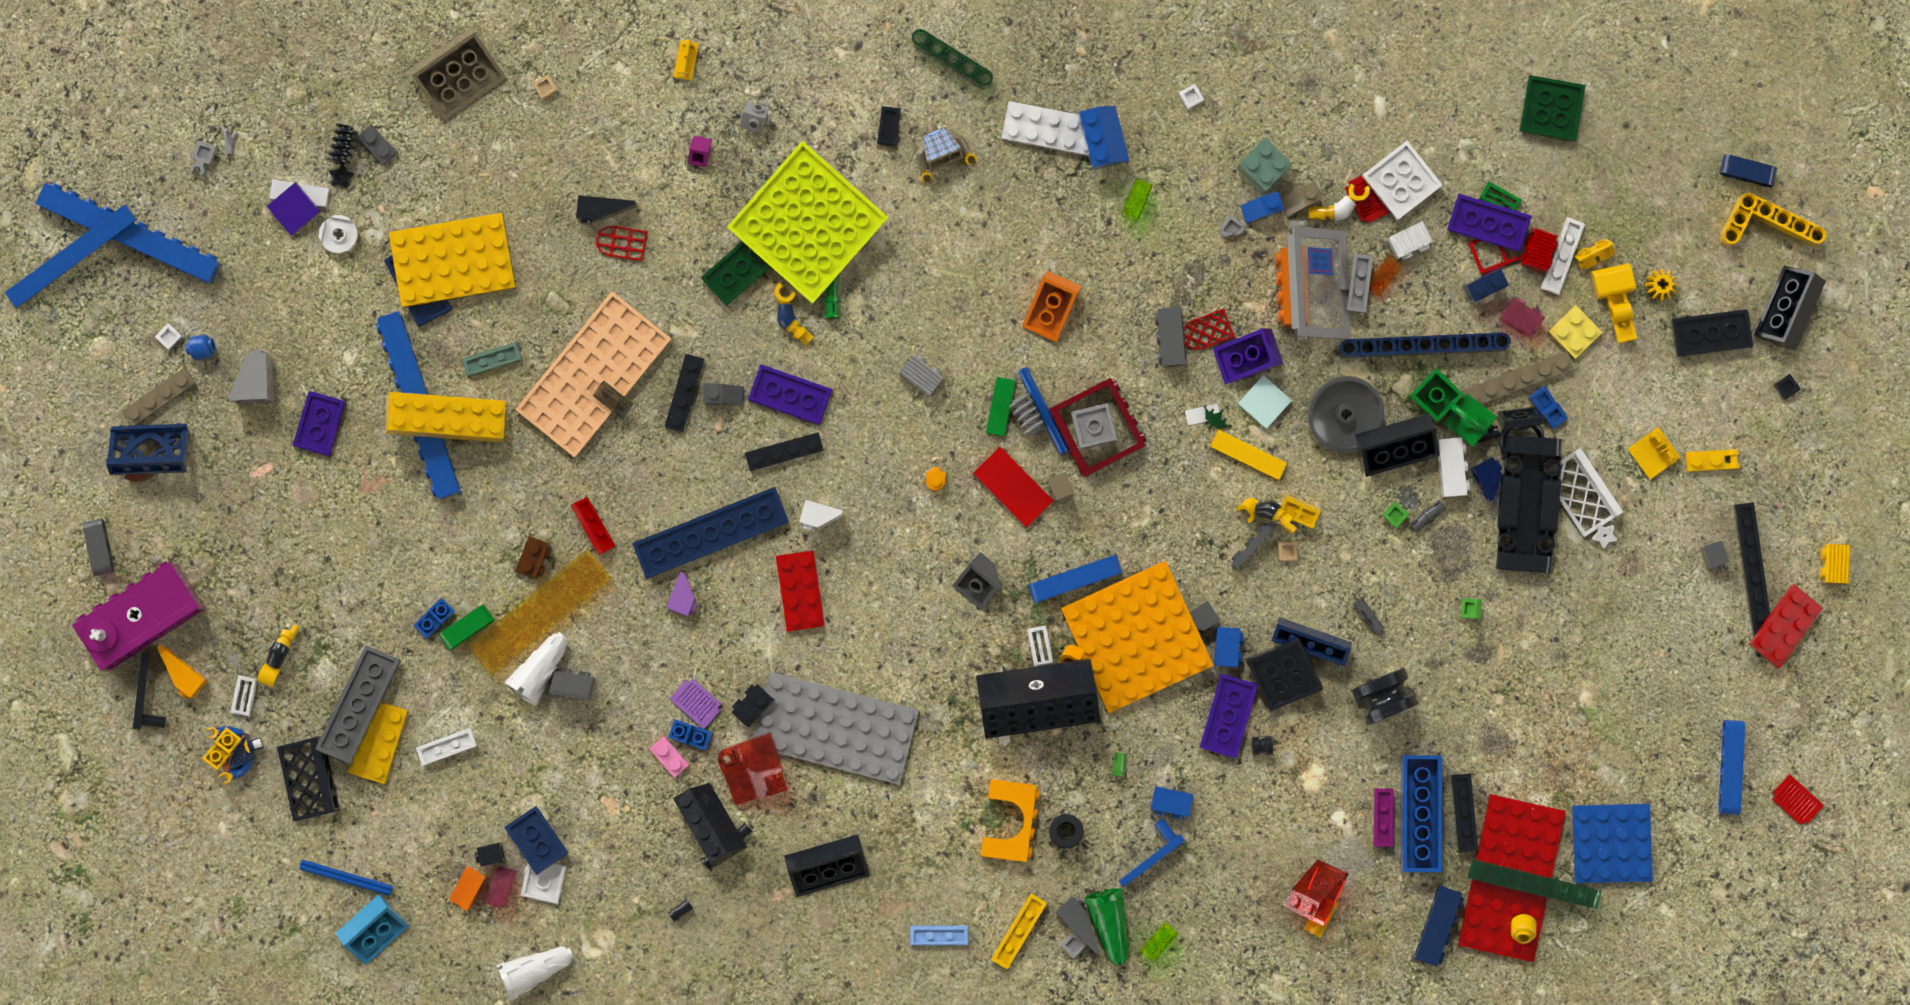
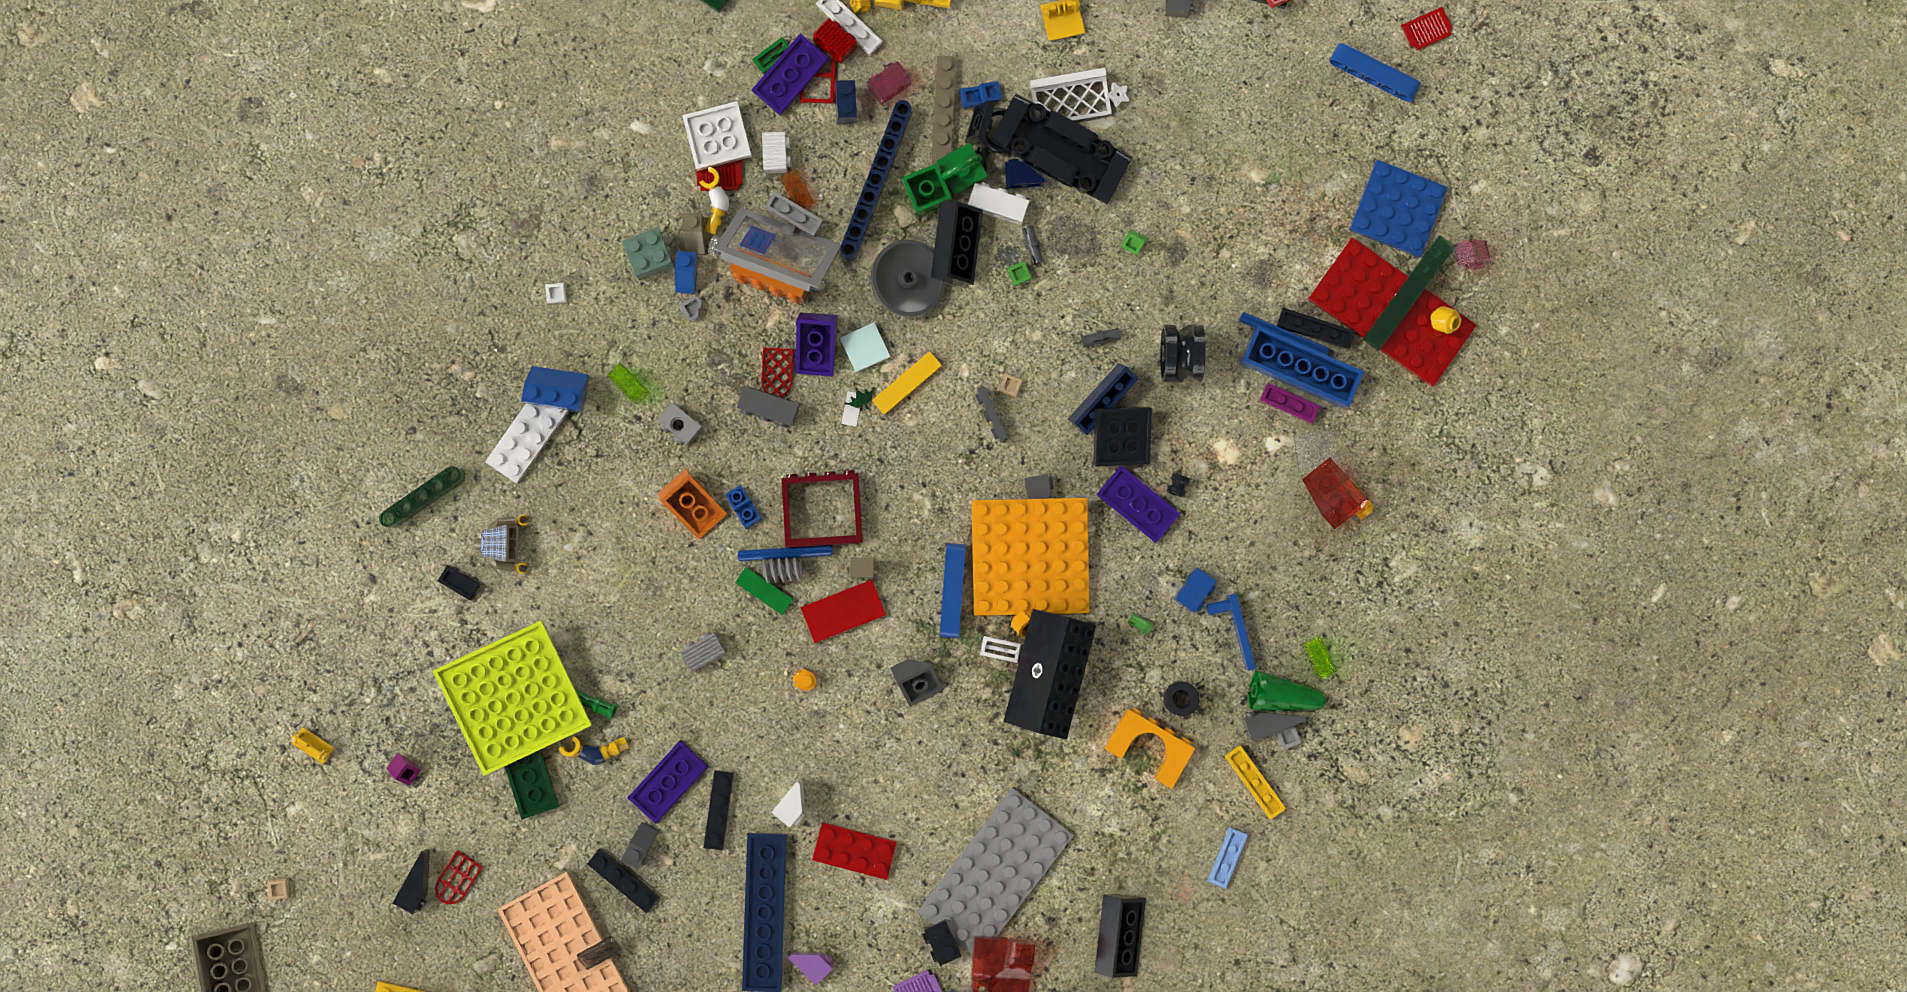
camera: 70 degrees left, 0 degrees up
light grey brick [740,101,771,133] -> none
light grey tile [1071,403,1117,450] -> none
blue brick [1214,627,1244,667] -> none
yellow piece [1236,497,1297,534] -> none
yellow hinge [1281,494,1321,529] -> none
dark blue brick [1413,885,1464,966] -> none
light yellow plate [1548,305,1603,359] -> none
none -> light grey brick [657,403,704,446]
none -> blue slope [725,485,763,530]
none -> blue axle [1239,312,1329,355]
none -> clear pink brick [1453,239,1491,270]

